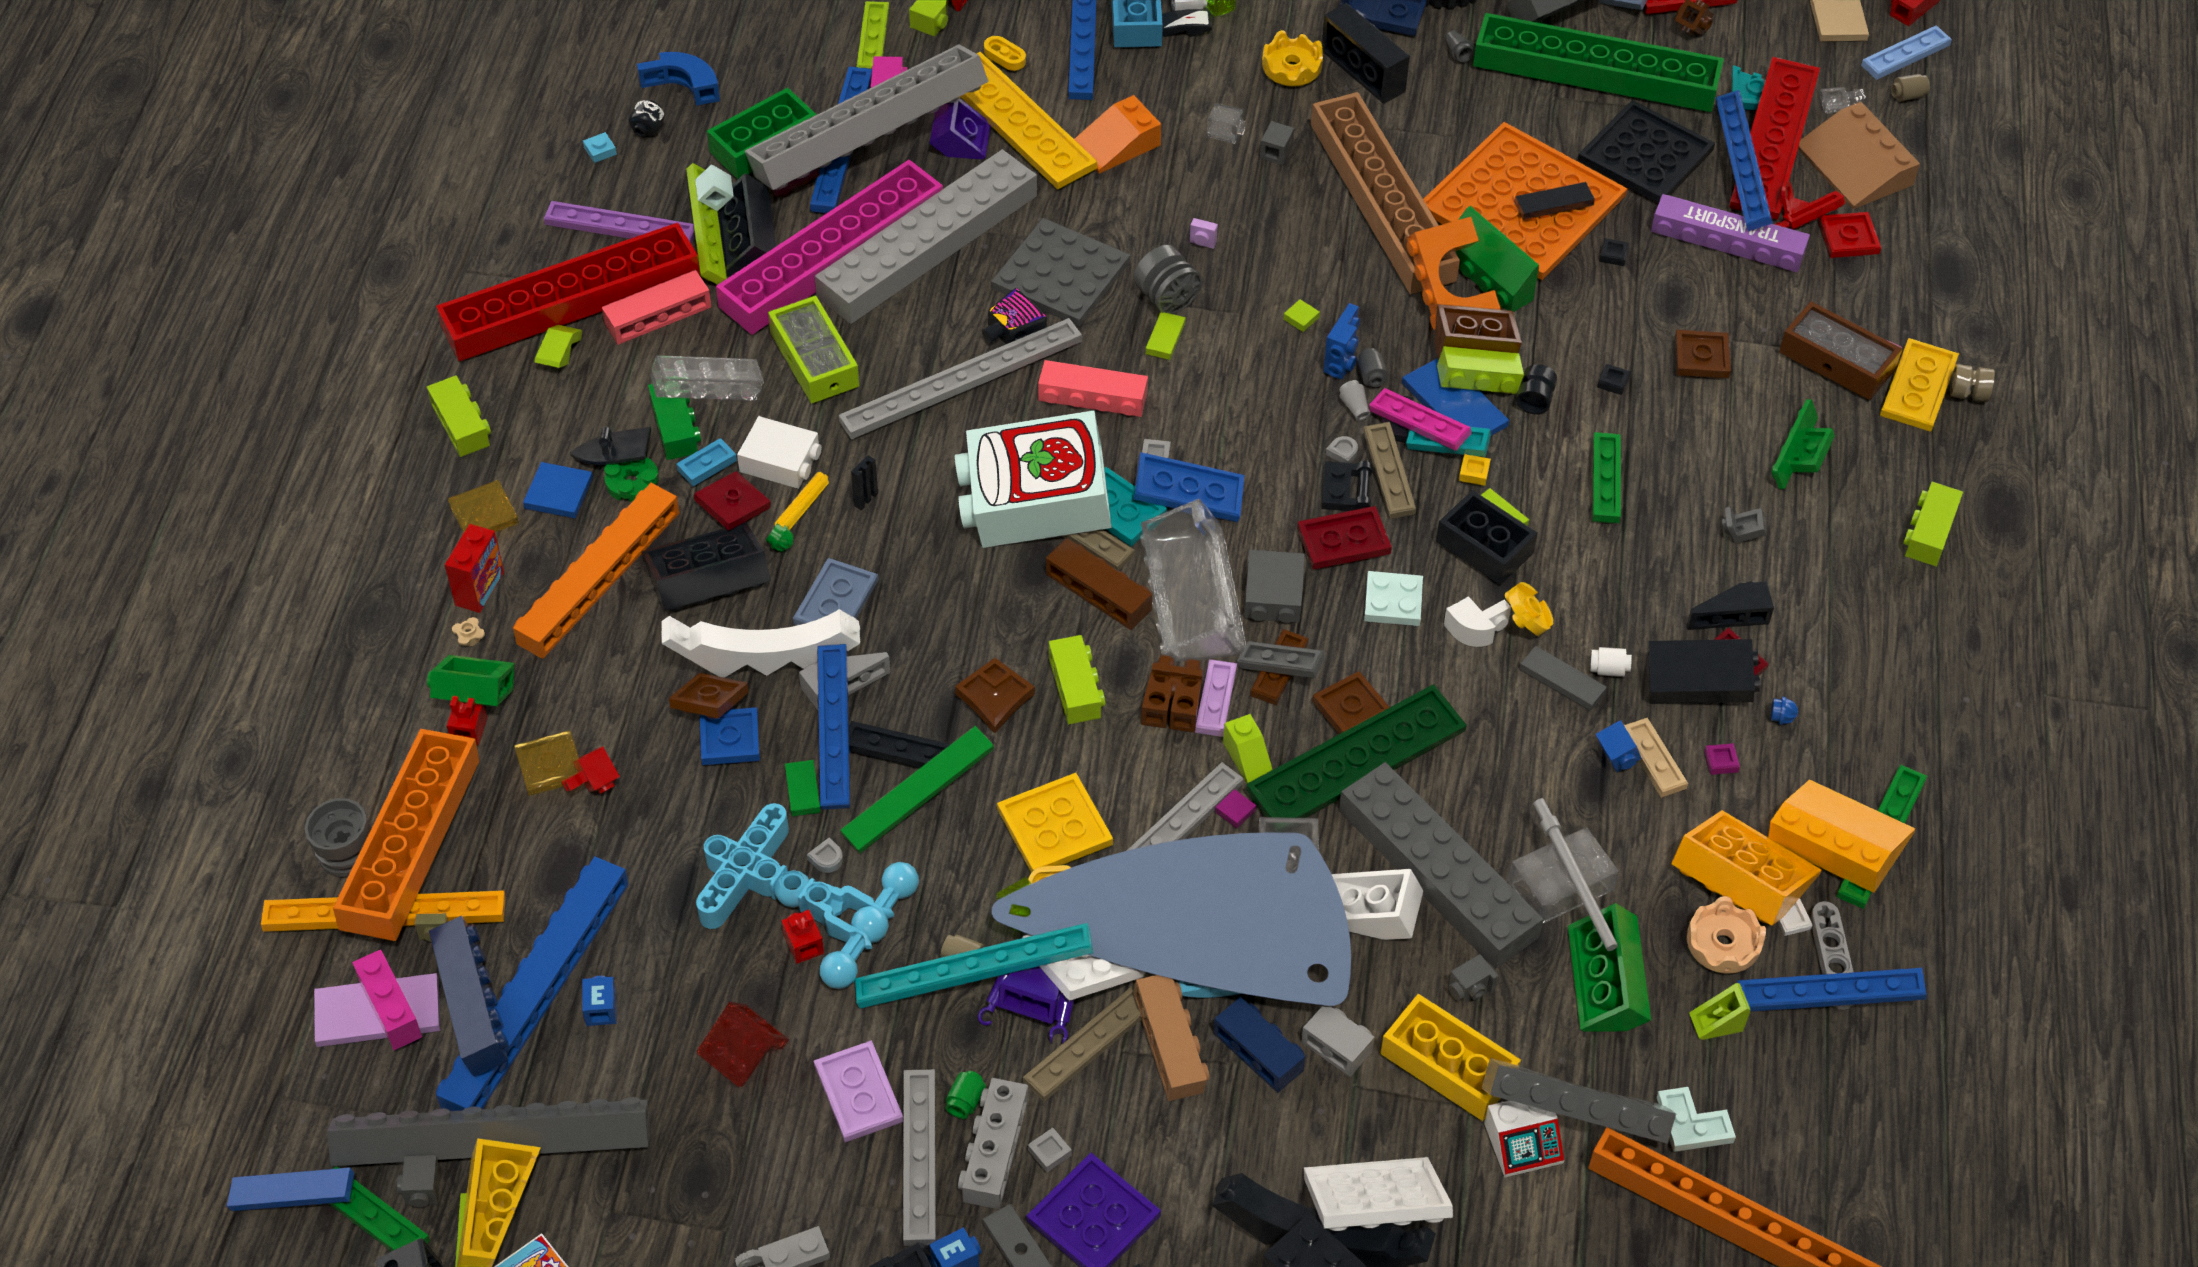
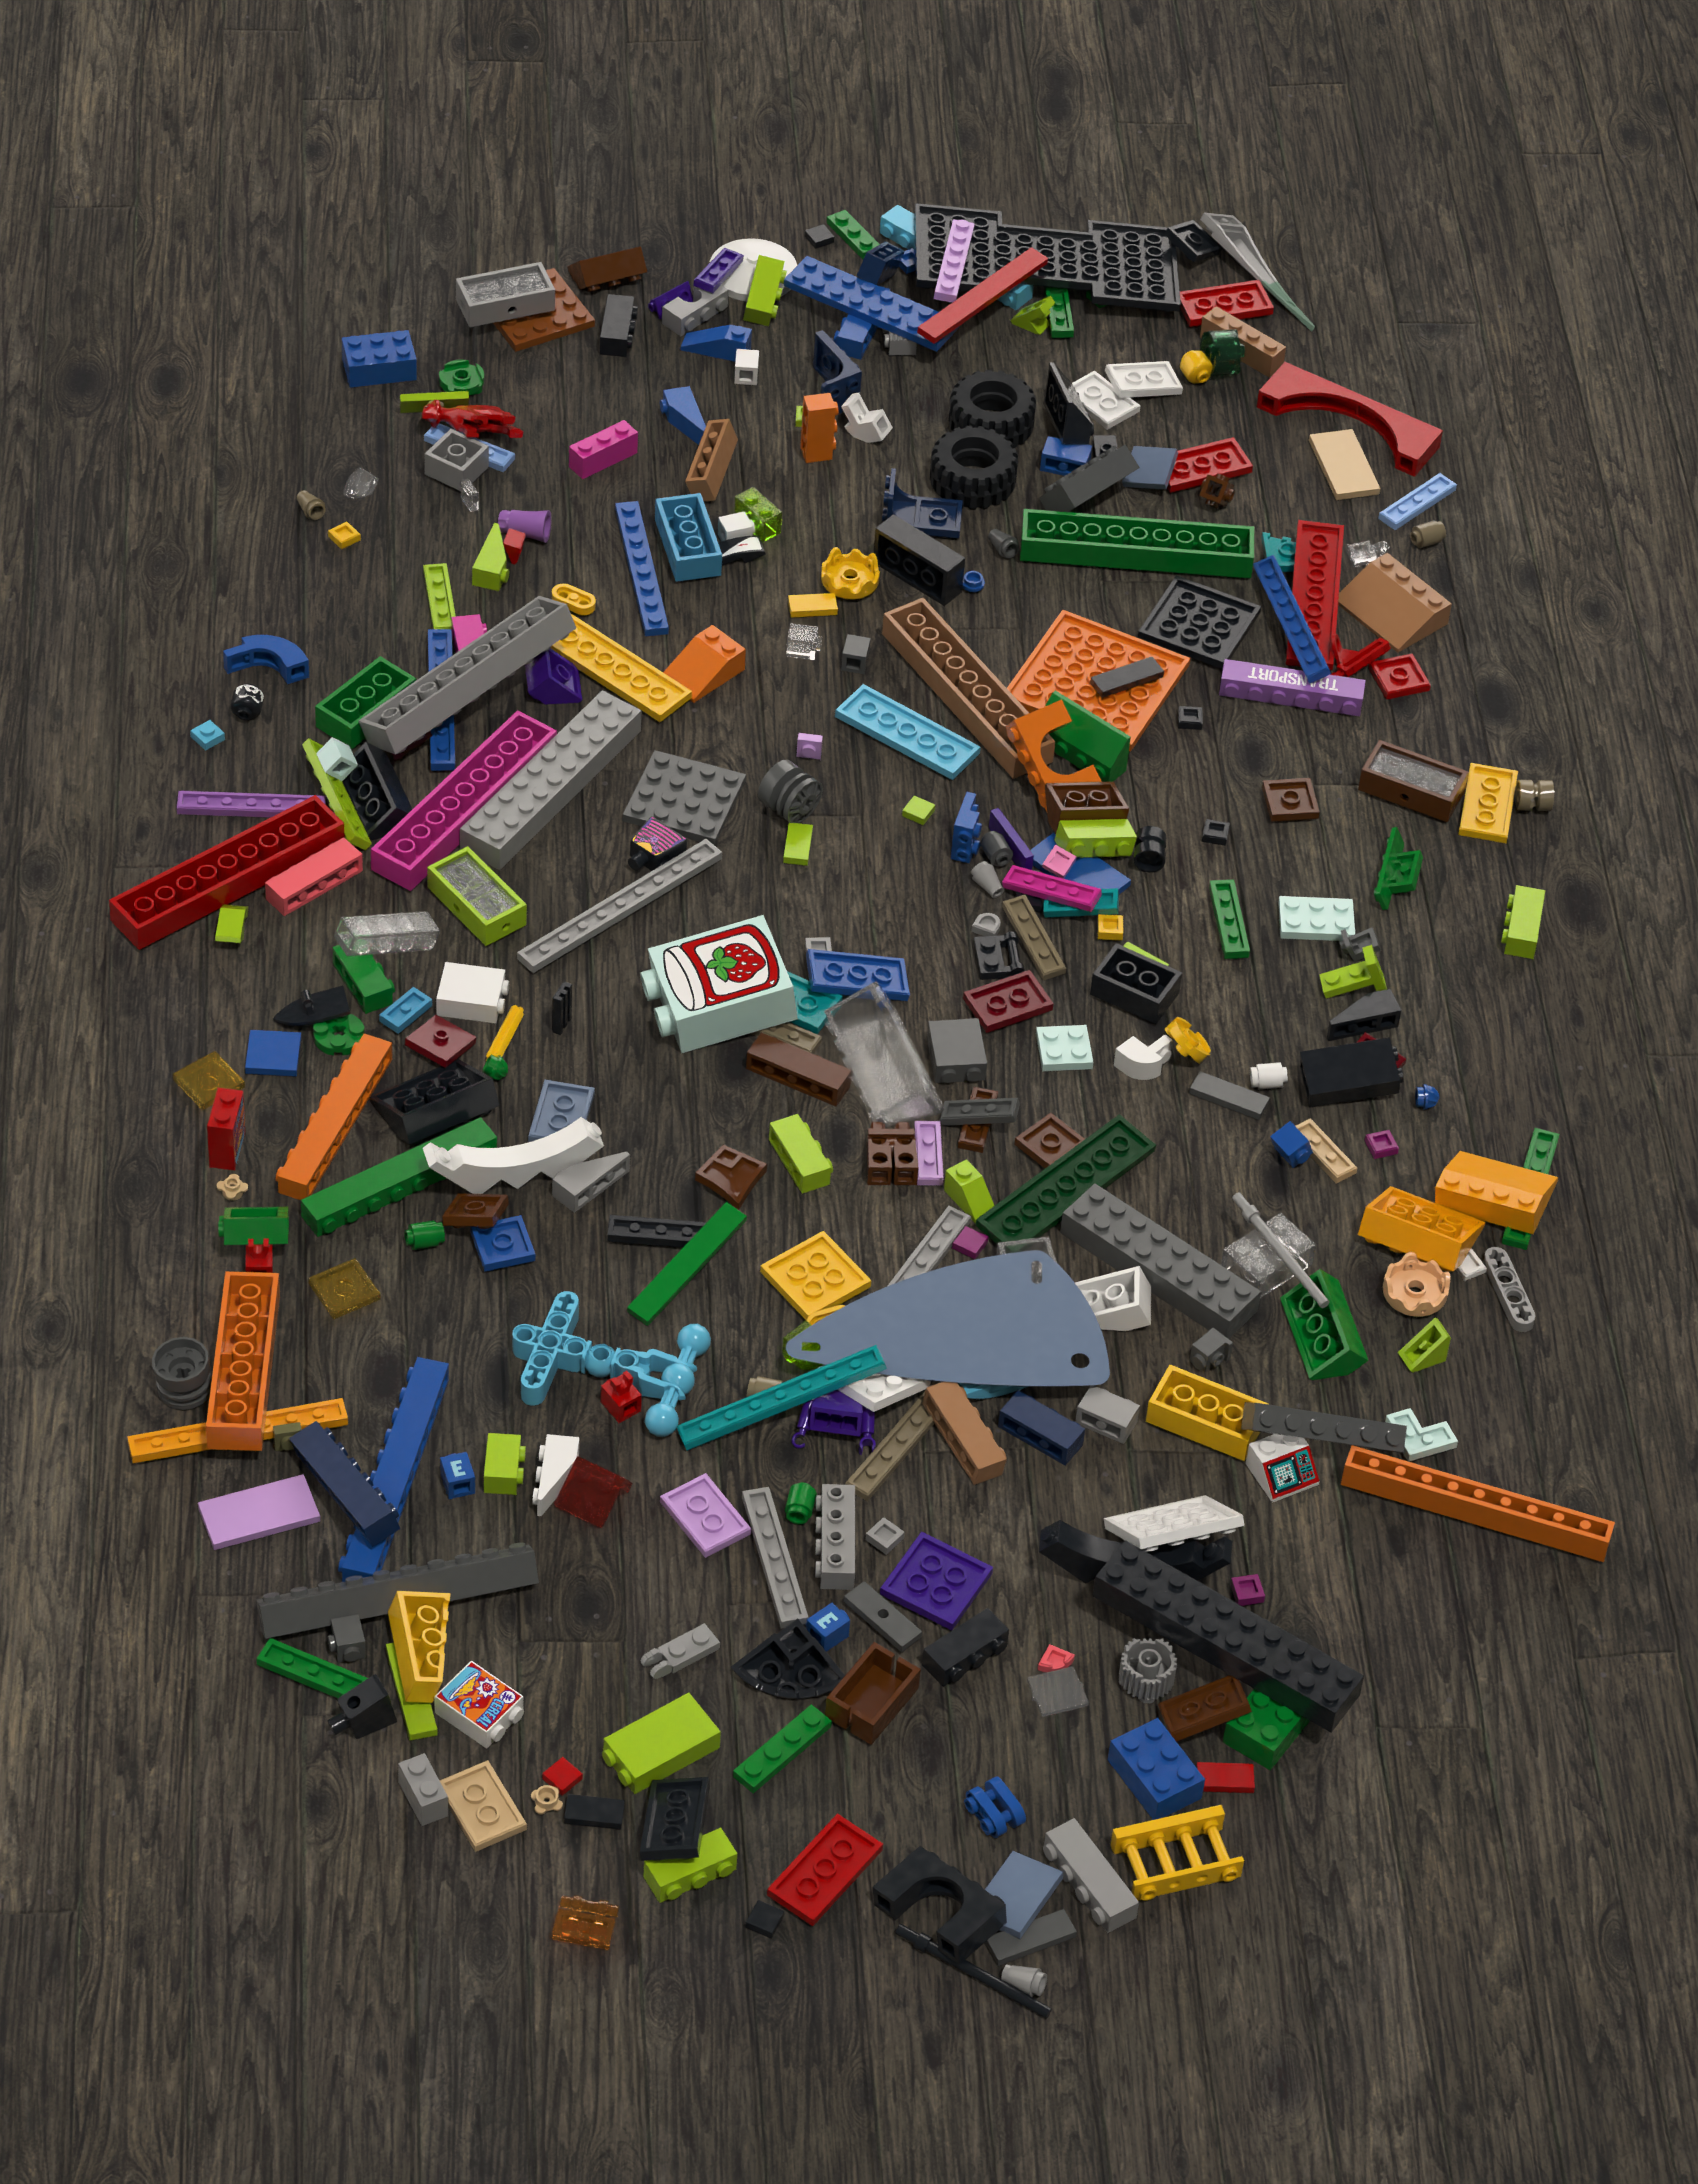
camera: 15 degrees left, 5 degrees down
blue tile [227,1168,354,1211] -> none
dark pink brick [352,949,422,1050] -> none
lime brick [427,375,491,457] -> none
red brick [561,746,620,794] -> none
green tile [785,760,821,816] -> none
light grey tile [807,838,843,873] -> none
blue tile [818,644,851,810] -> none
coral brick [1038,360,1148,417] -> none
blue tile [1737,968,1927,1011] -> none
none -> green brick [301,1117,497,1237]
none -> green brick [404,1220,445,1250]
none -> lime brick [484,1433,526,1495]
none -> white slope [533,1434,579,1516]
none -> yellow tile [788,593,838,618]
none -> medium azure plate [835,684,981,780]
none -> blue plate [963,571,985,592]
none -> dark purple tile [989,808,1034,870]
none -> bright pink plate [1042,845,1076,879]
none -> light aqua plate [1278,896,1355,941]
none -> lime bracket [1319,945,1387,999]

